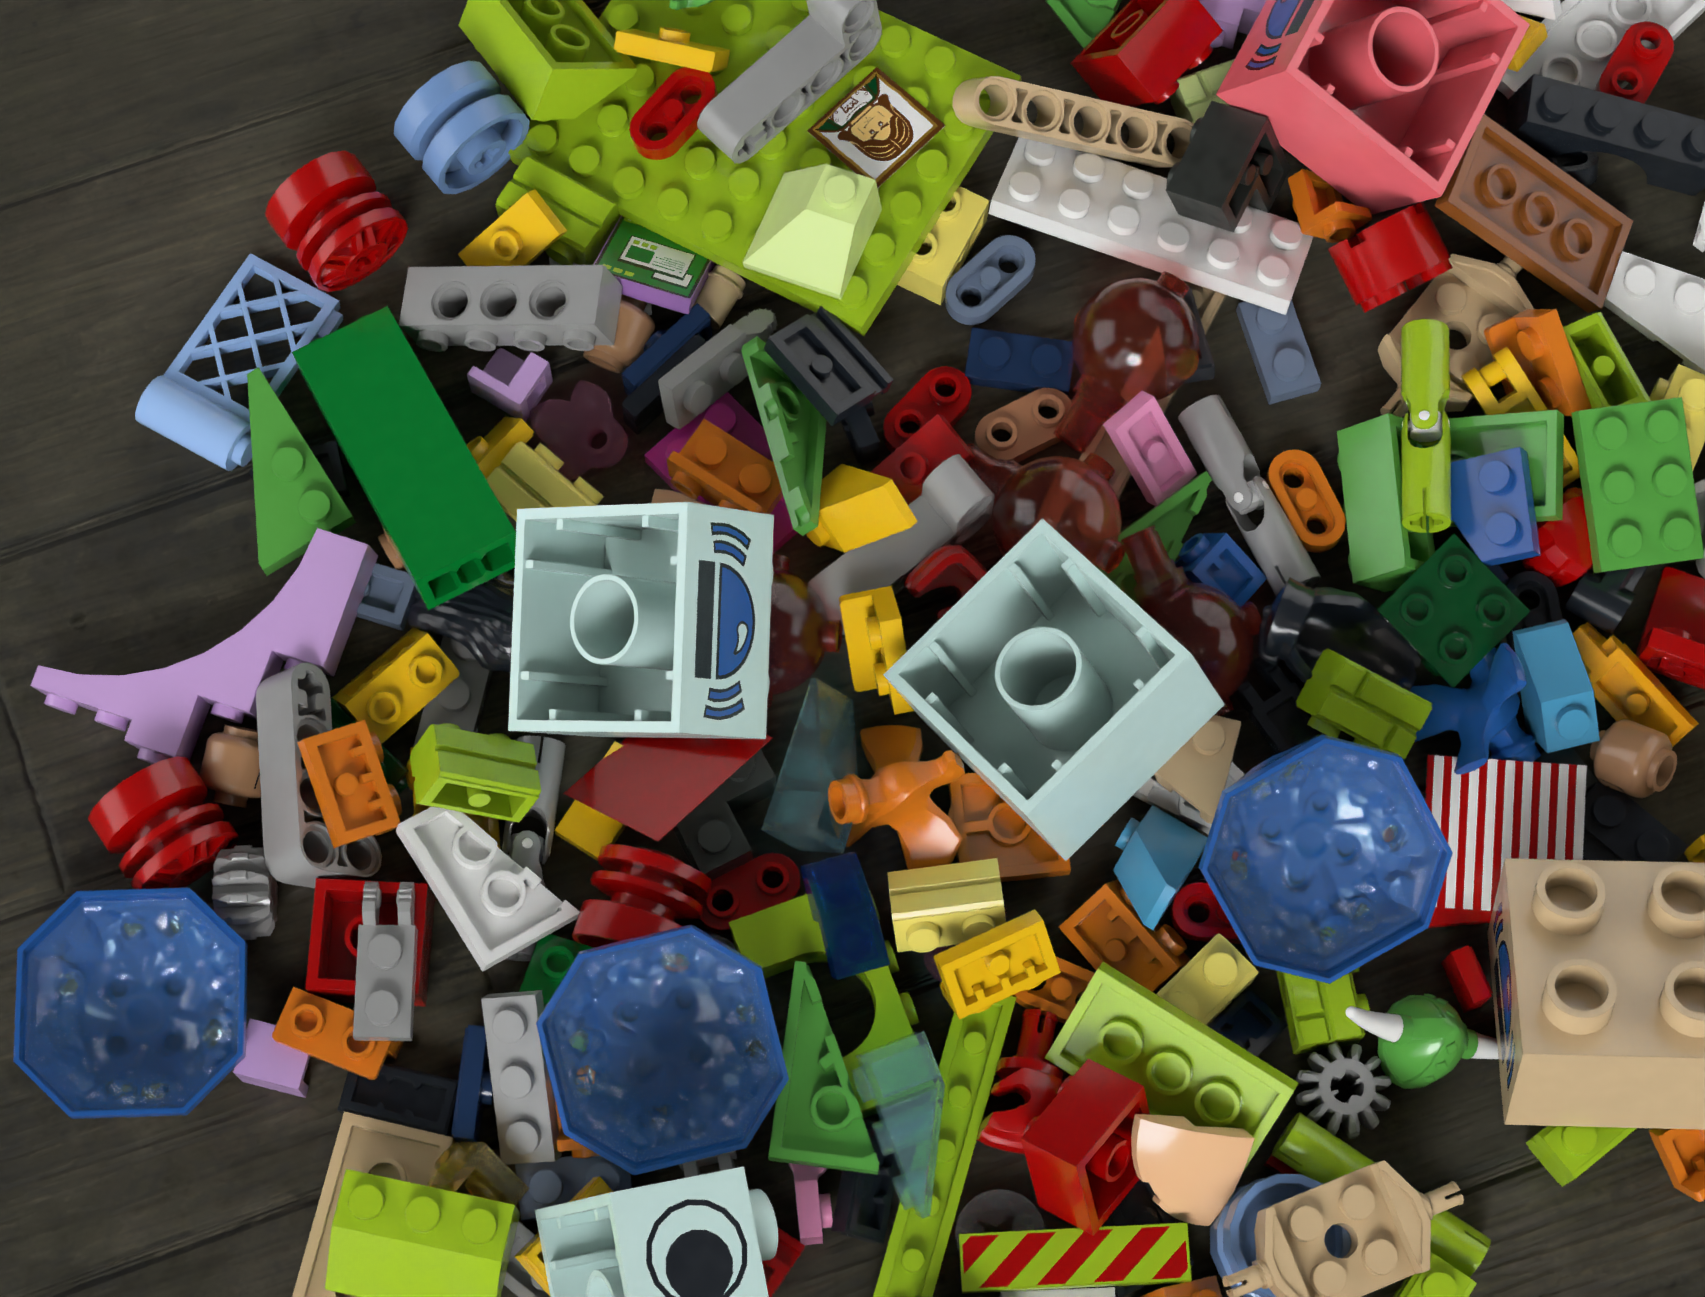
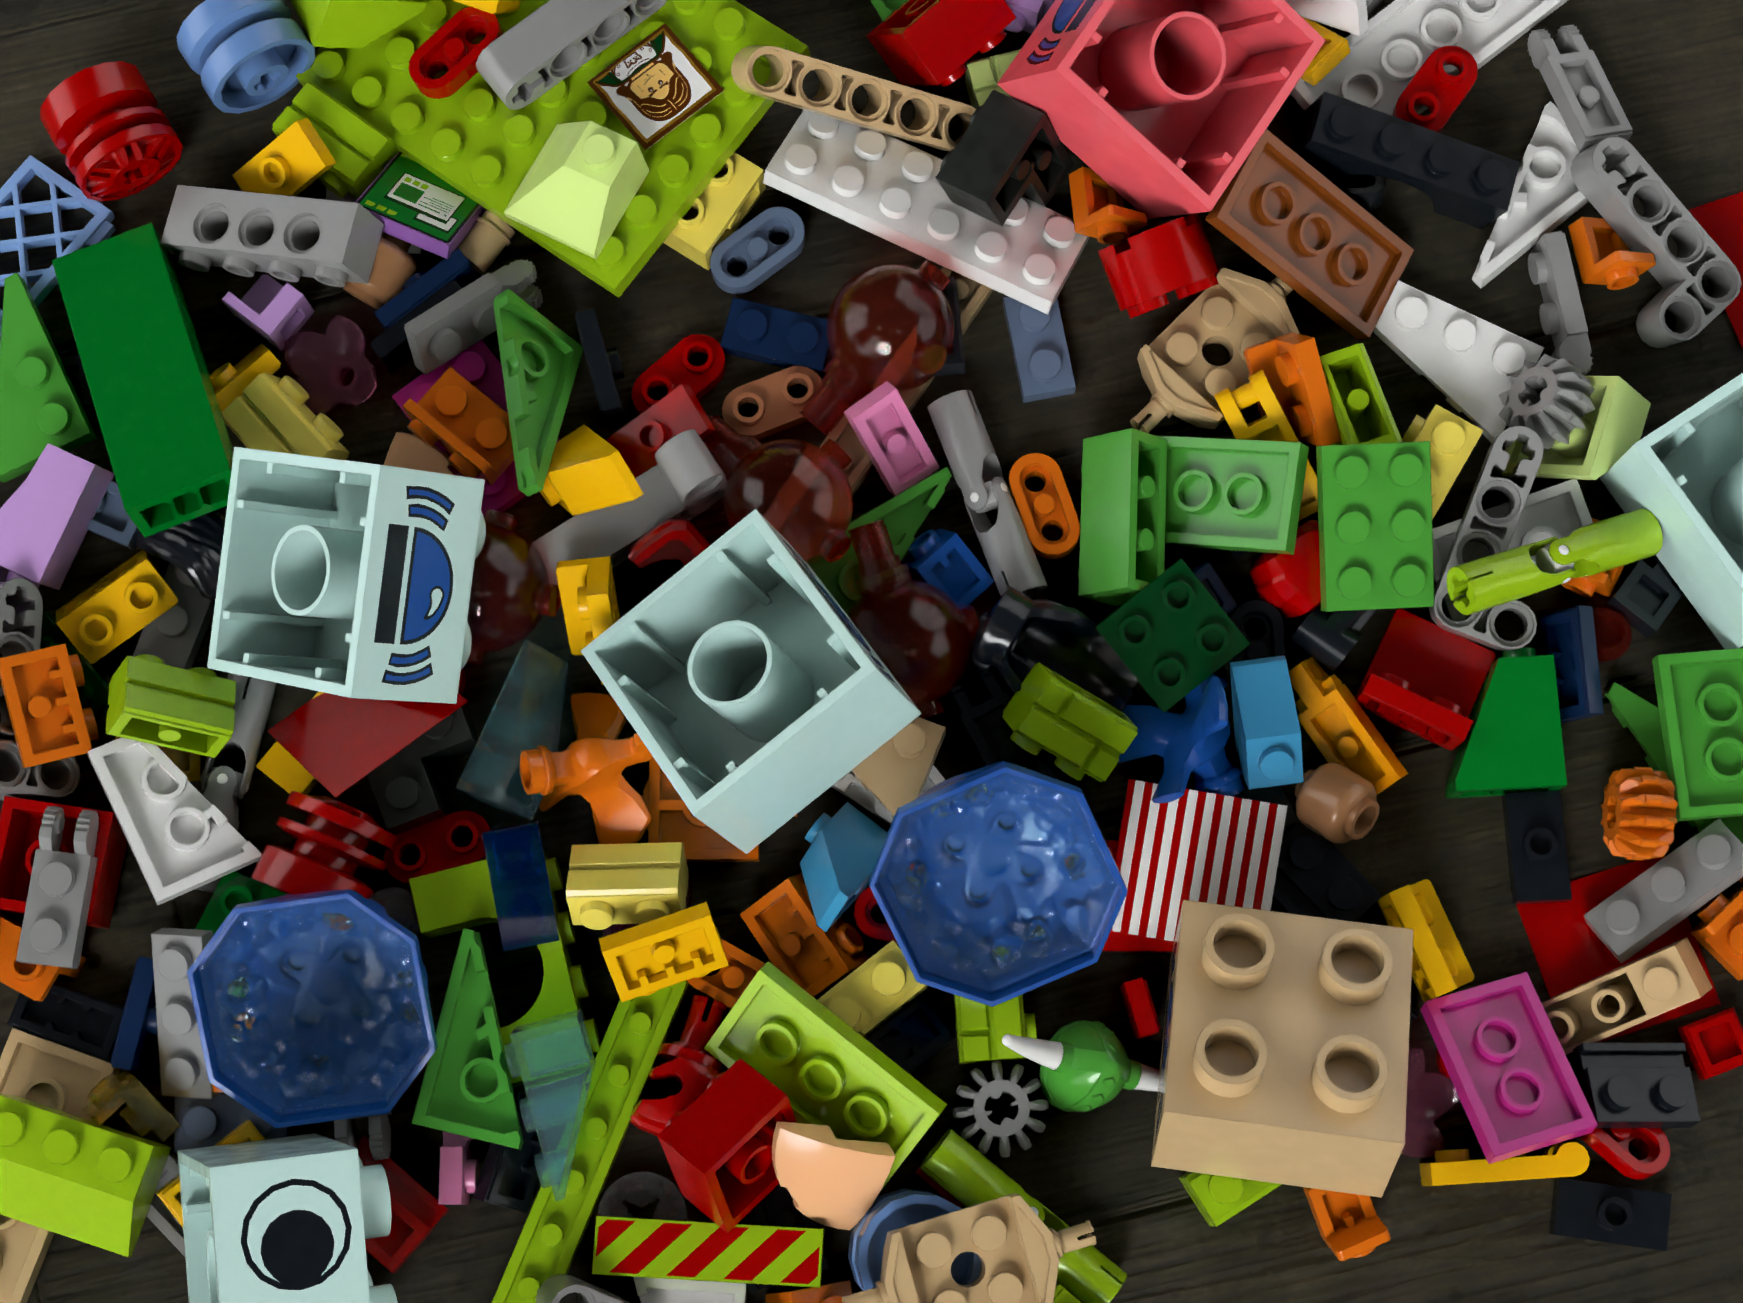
camera: 10 degrees right, 5 degrees up
black plate [764,306,893,426] -> none
lime piece [1401,319,1451,533] -> none
blue wing [1451,447,1541,566] -> none

